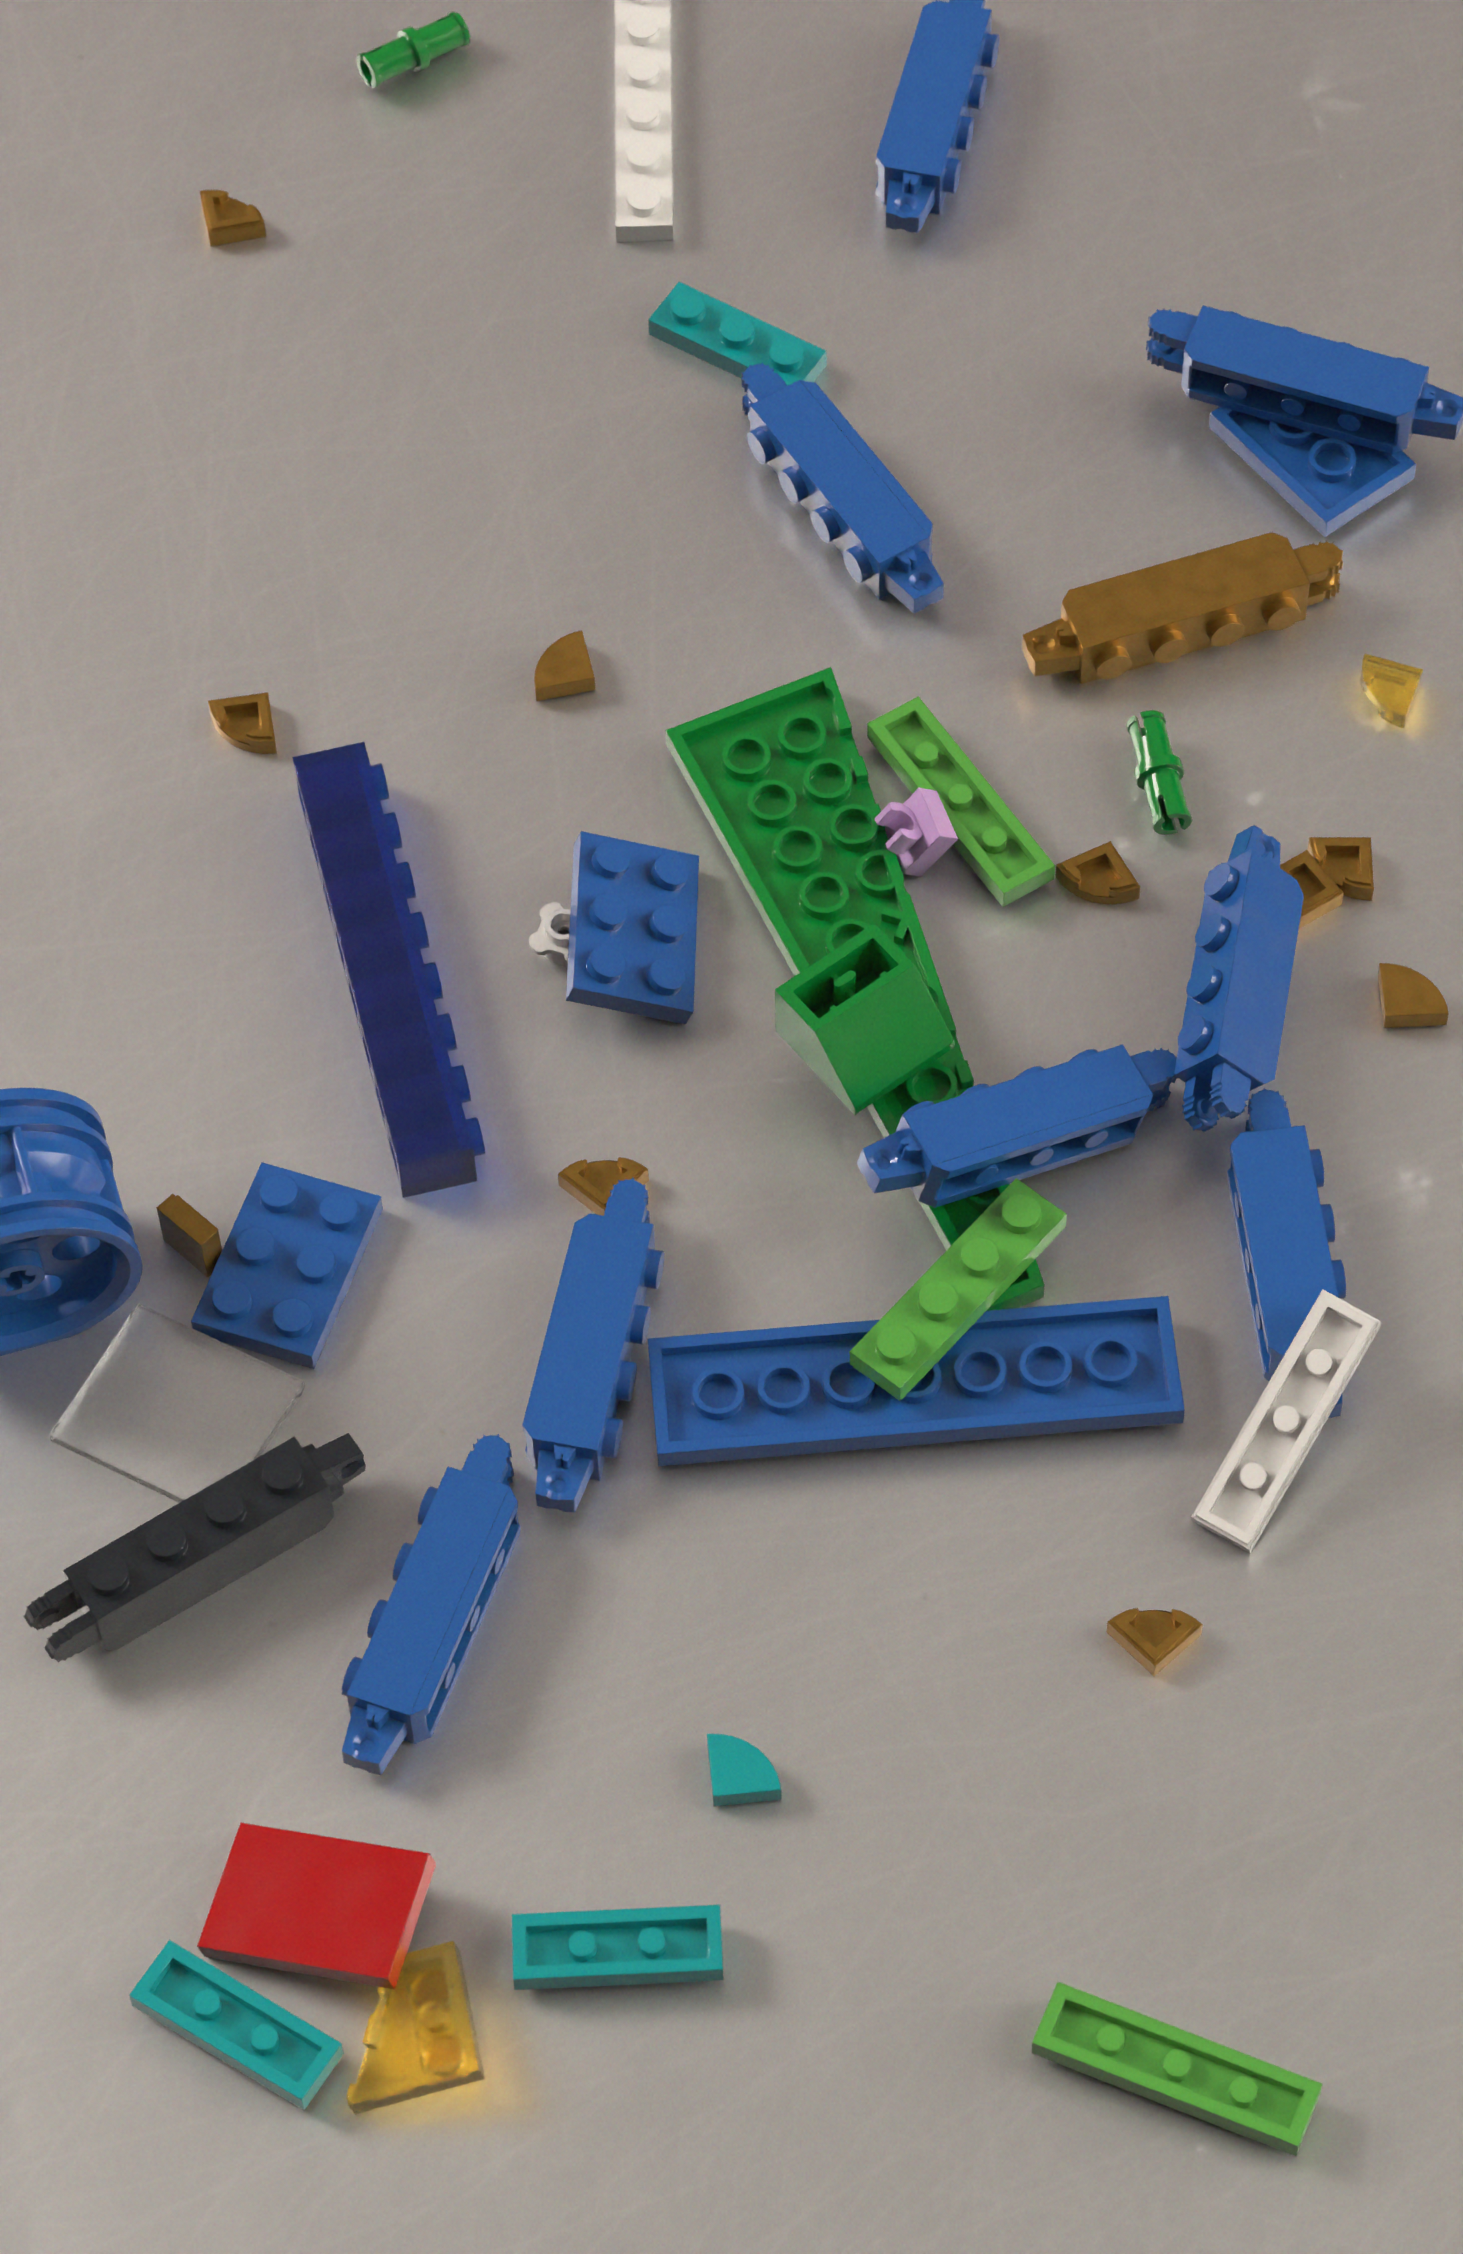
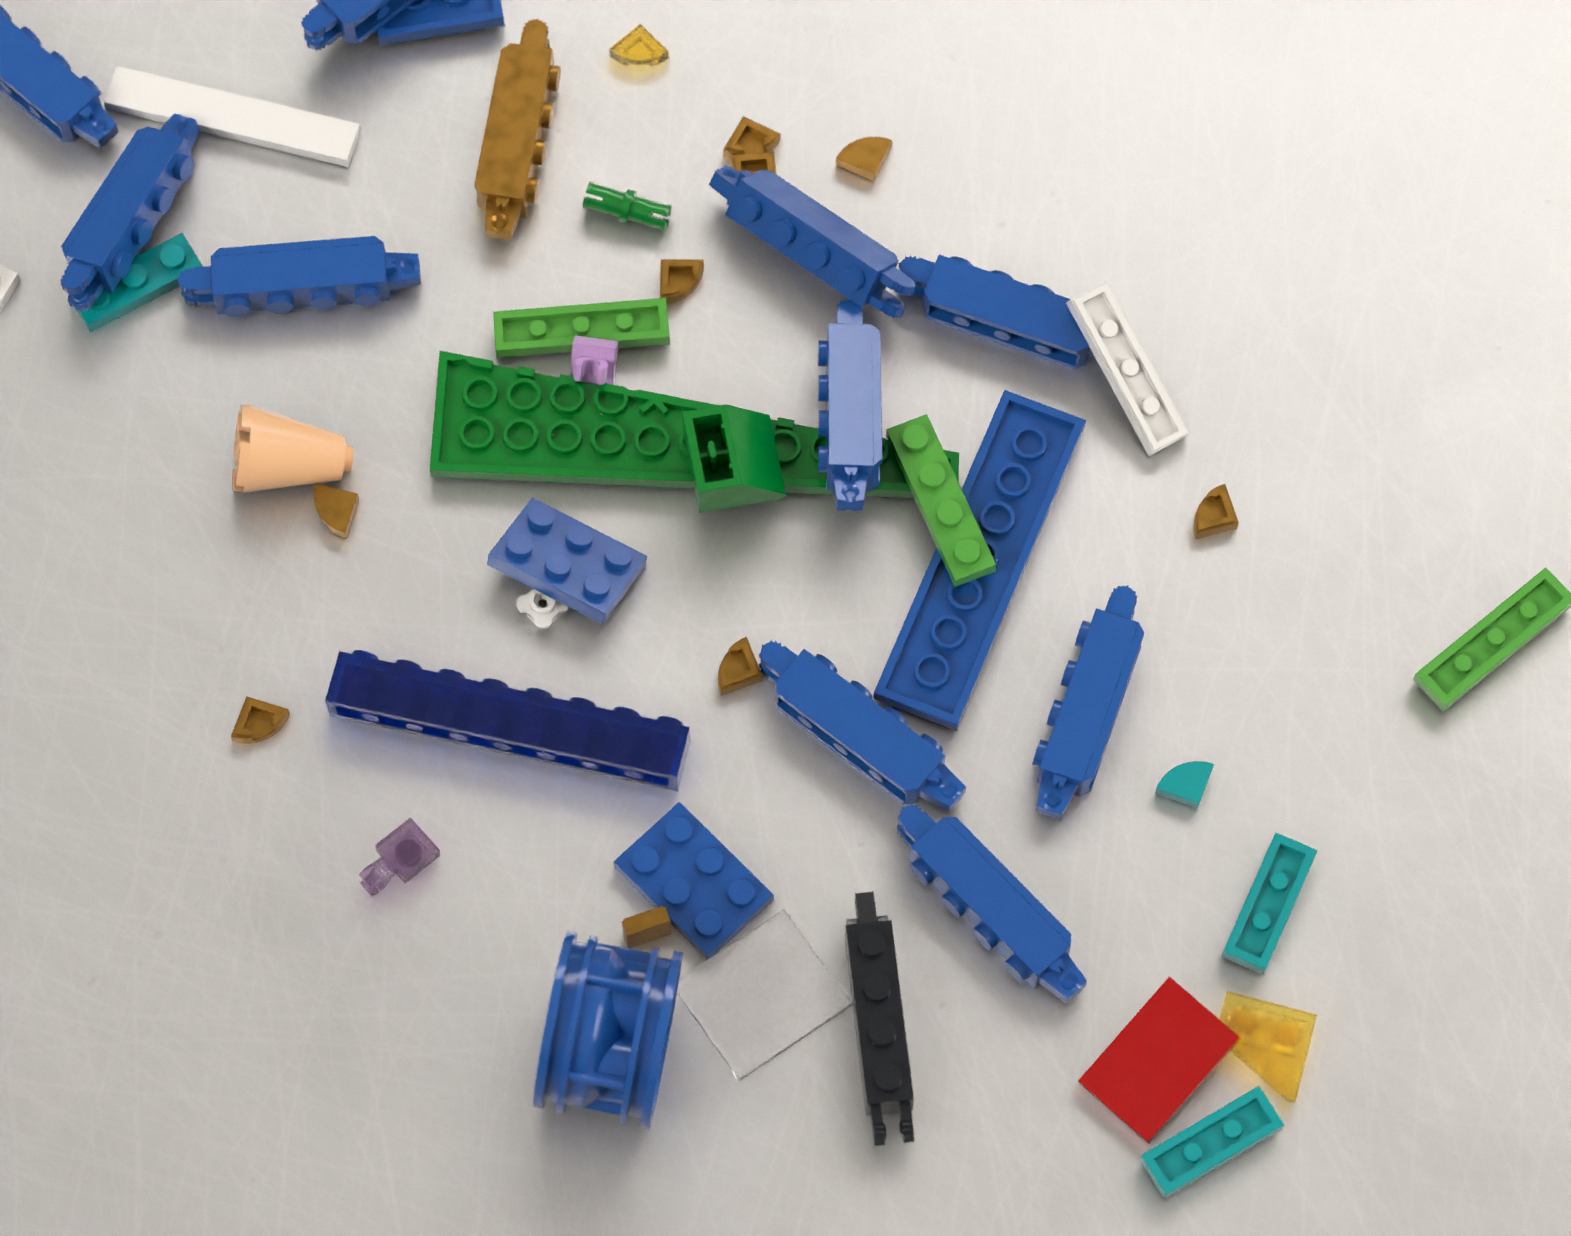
camera: 65 degrees left, 10 degrees up
none -> blue hinge [60,113,200,311]
none -> white tile [103,66,361,167]
none -> light nougat cone [232,404,353,493]
none -> clear purple plate [359,817,440,897]
none -> blue hinge [1032,585,1144,820]

